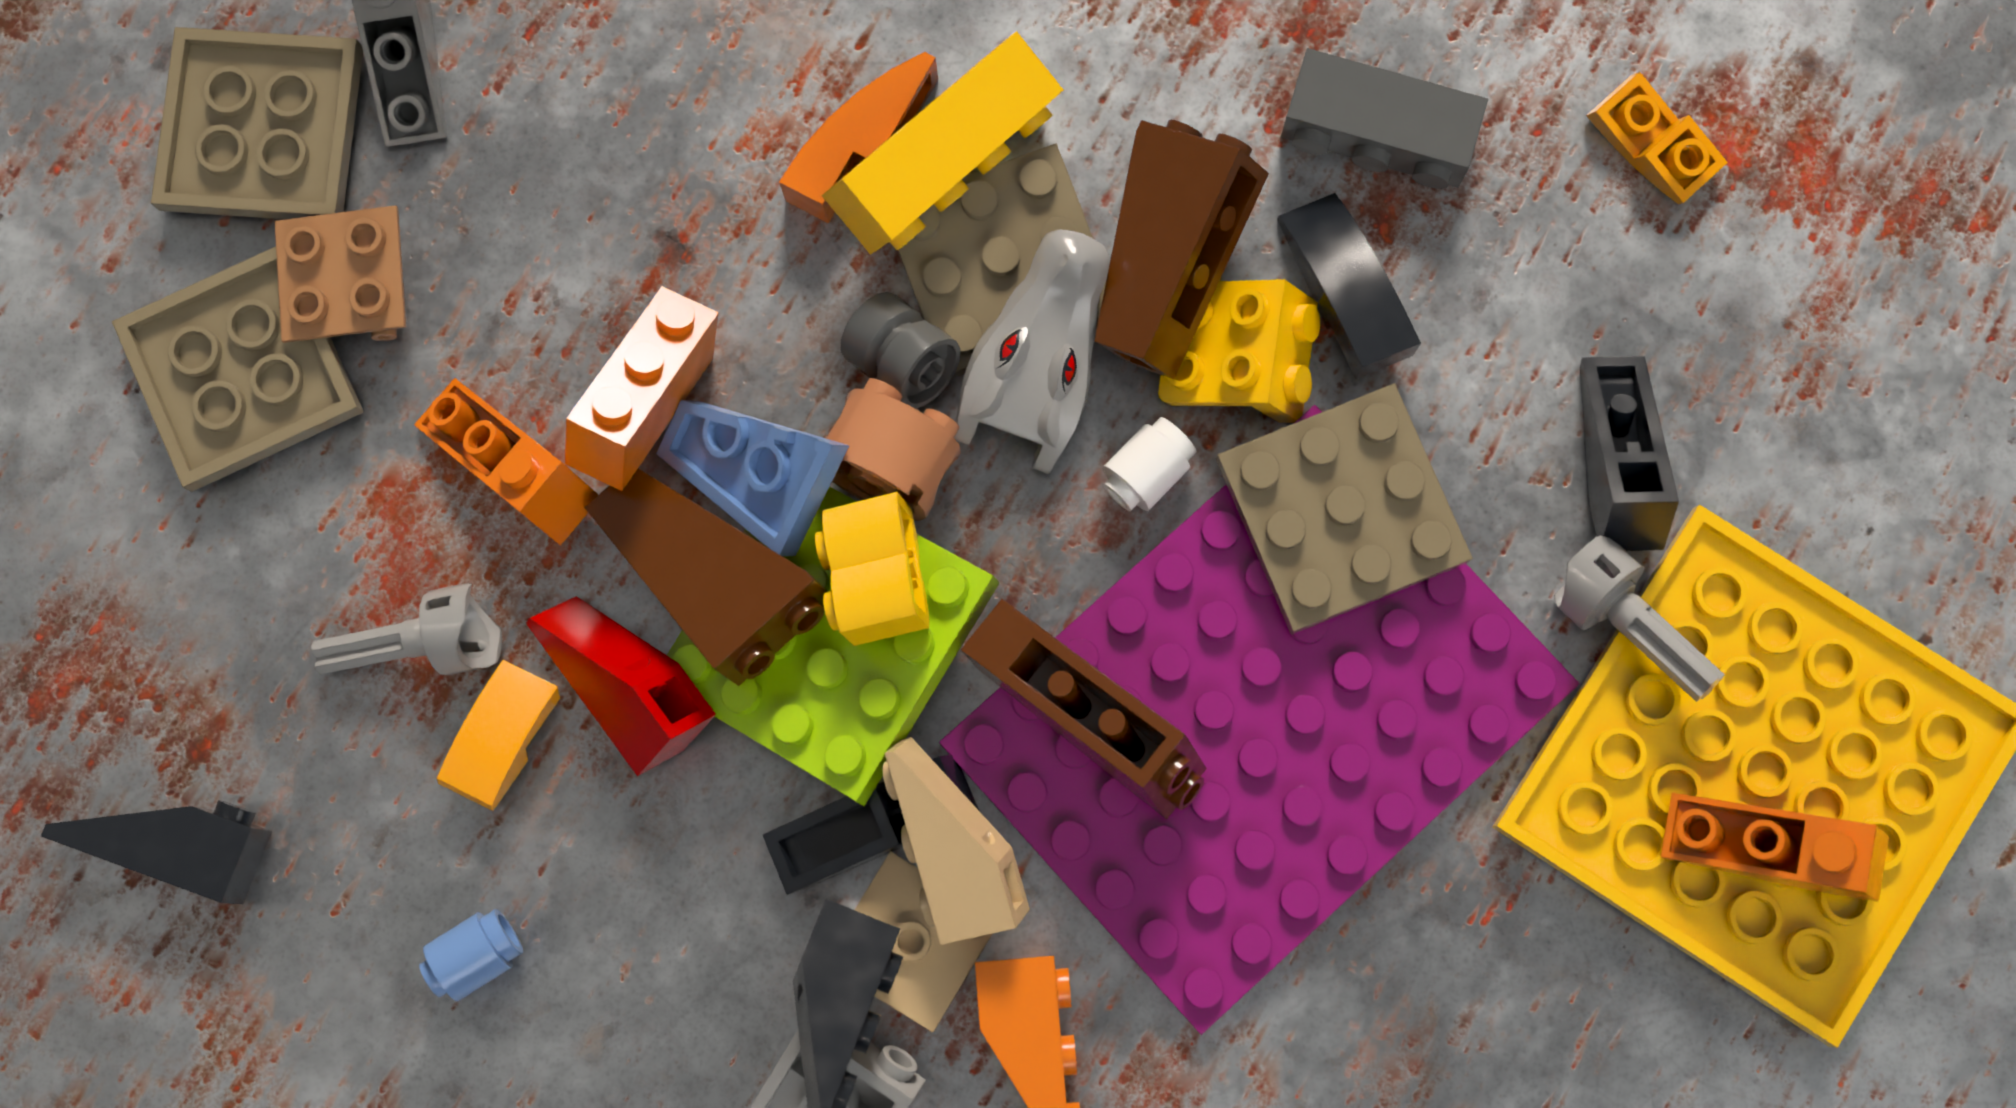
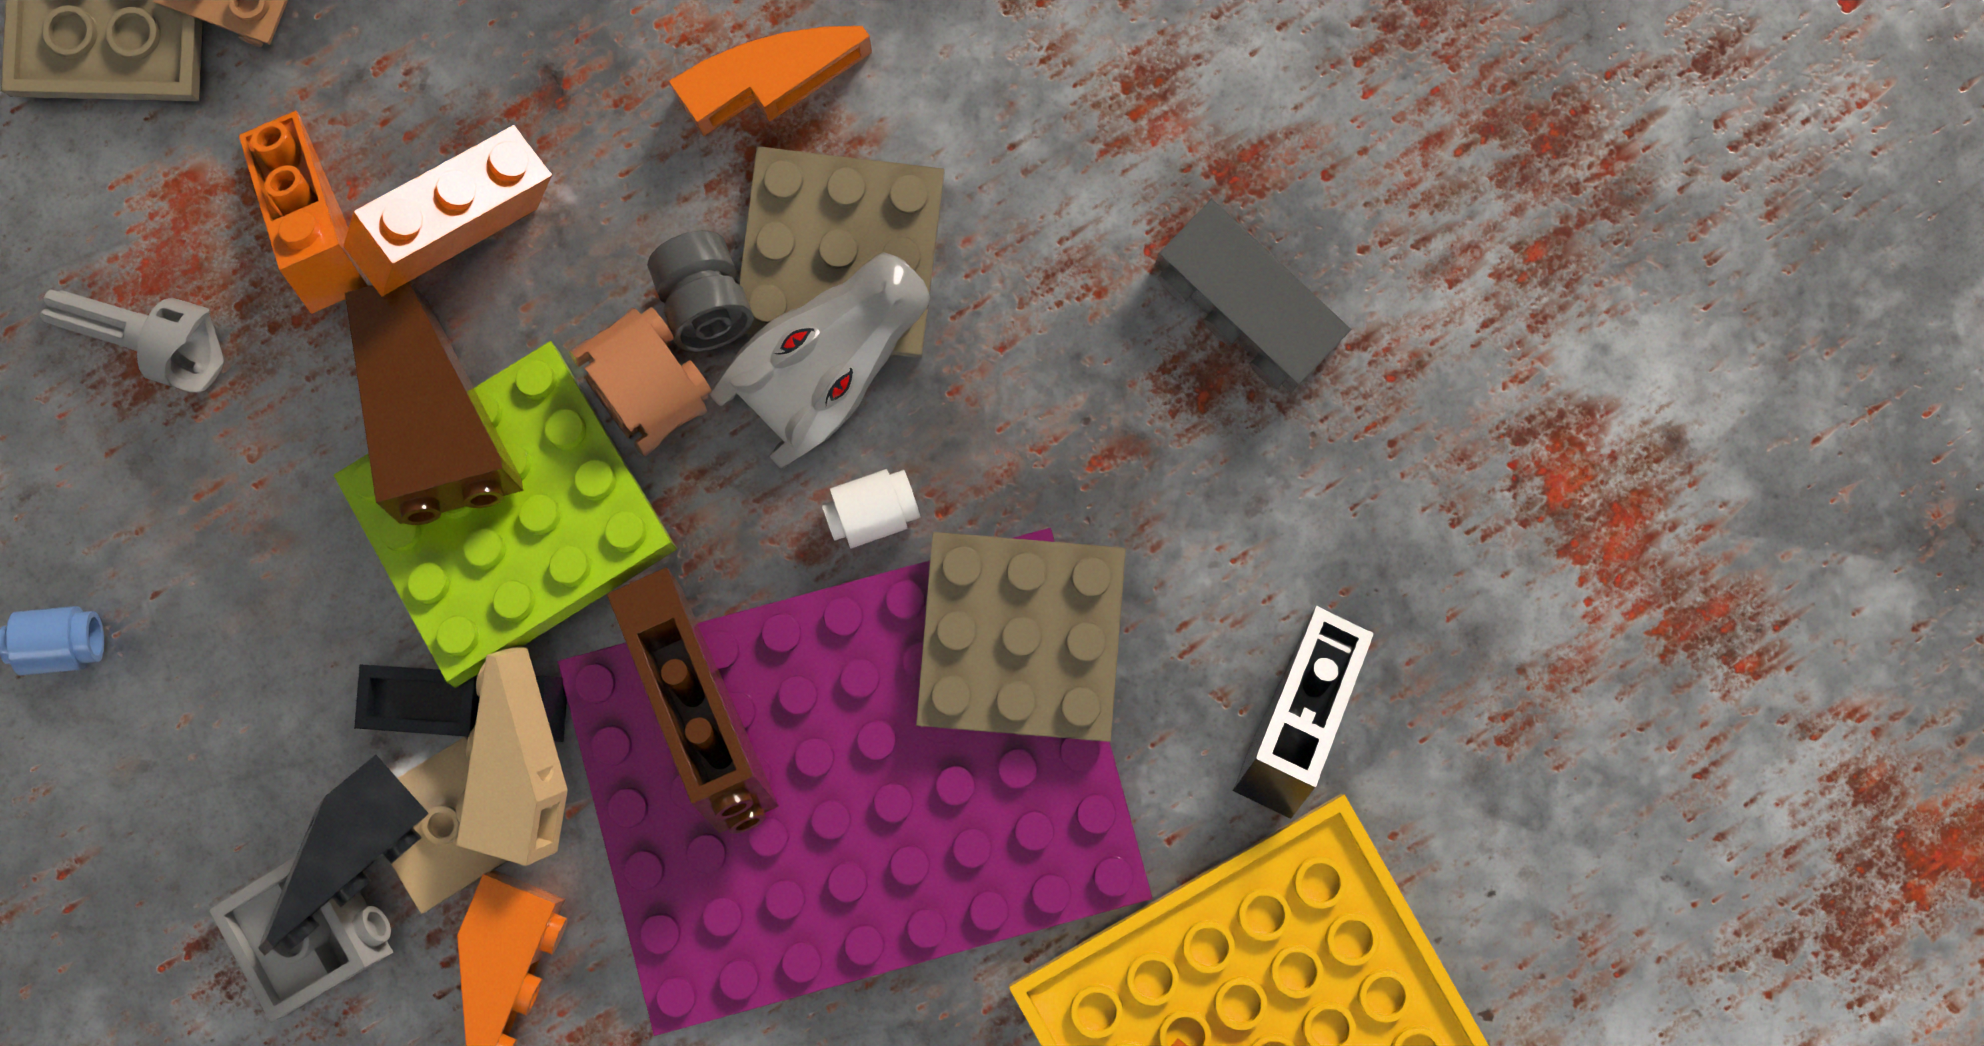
camera: 15 degrees right, 5 degrees up
light orange slope [436,660,560,811] -> none
red slope [526,596,716,776] -> none
medium blue wing [656,400,850,556] -> none
yellow brick [815,492,929,646] -> none
yellow brick [822,31,1064,255] -> none
reddish brown slope [1094,120,1269,379] -> none
yellow bracket [1158,279,1320,423] -> none
black slope [1277,193,1421,380] -> none
light grey piece [1554,535,1725,702] -> none
light orange slope [1586,72,1728,205] -> none

